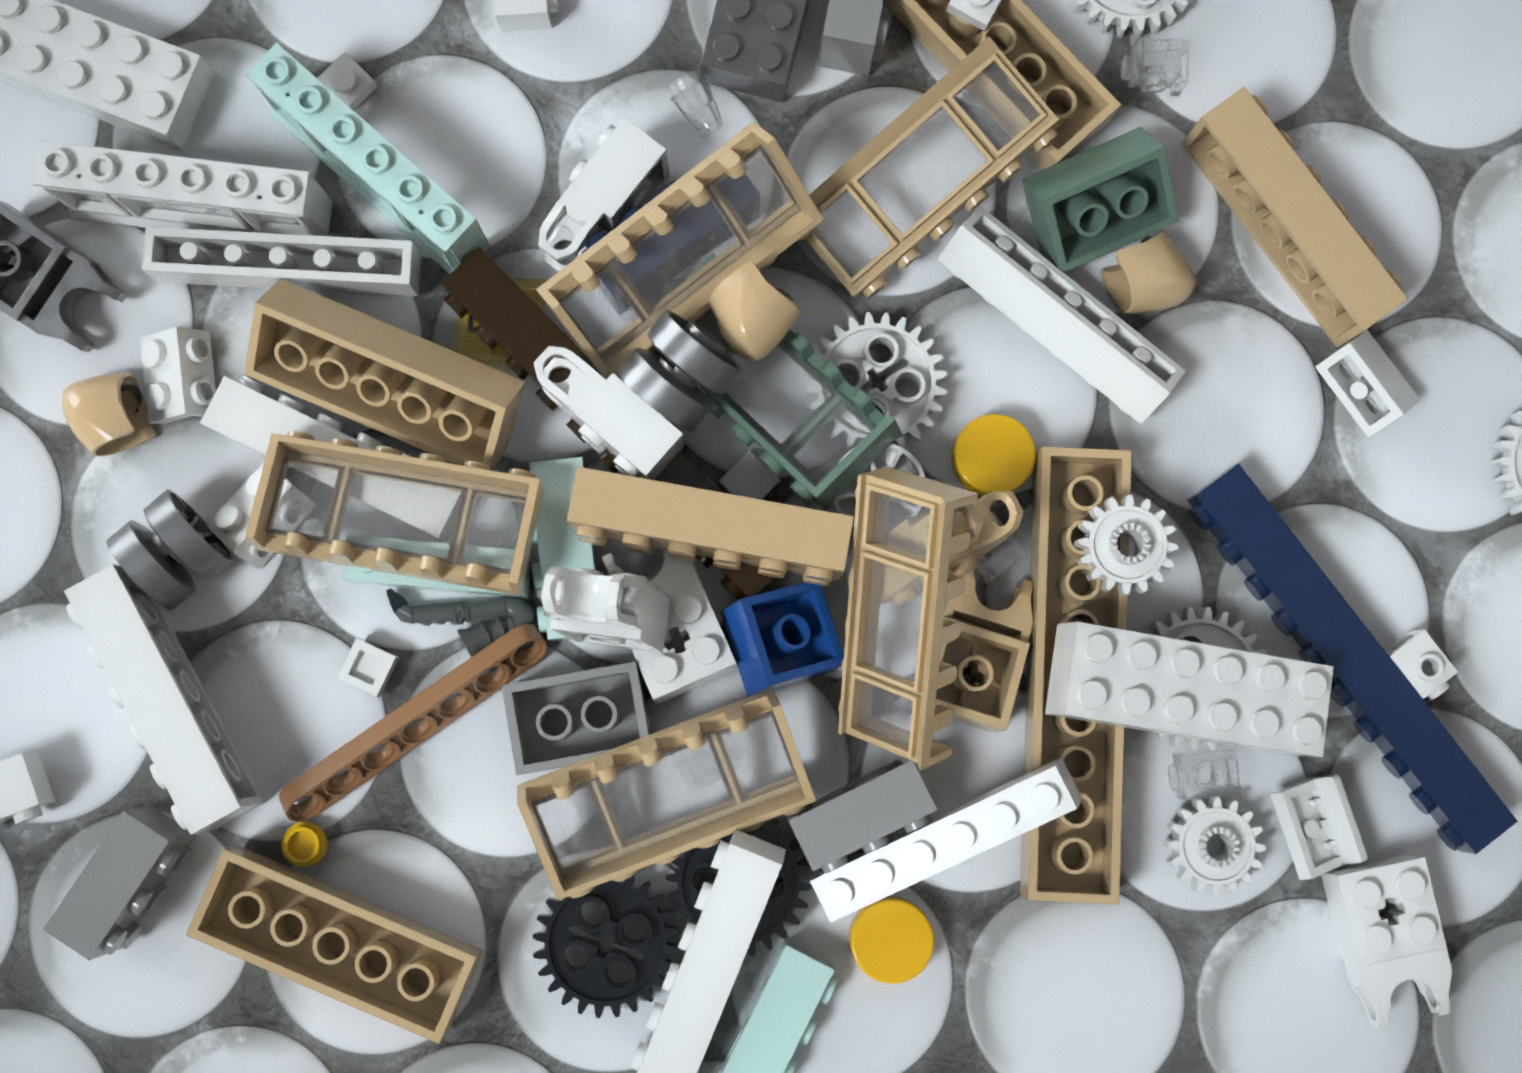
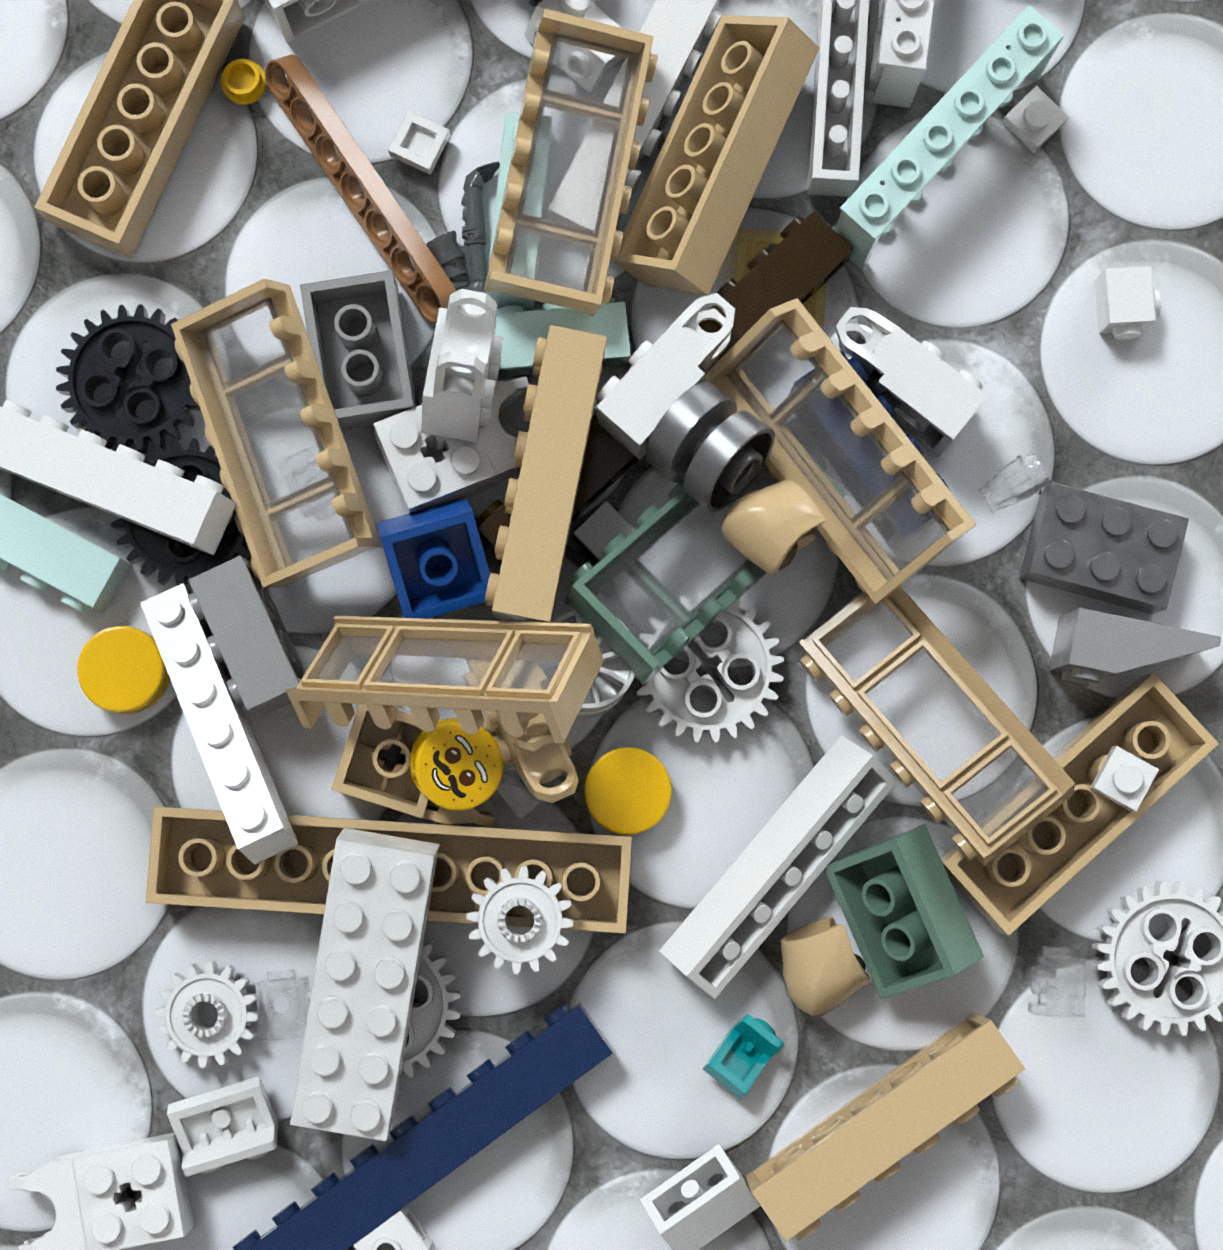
camera: 95 degrees right, 0 degrees up
none -> yellow head [409,718,504,811]
none -> teal bracket [703,1014,784,1099]

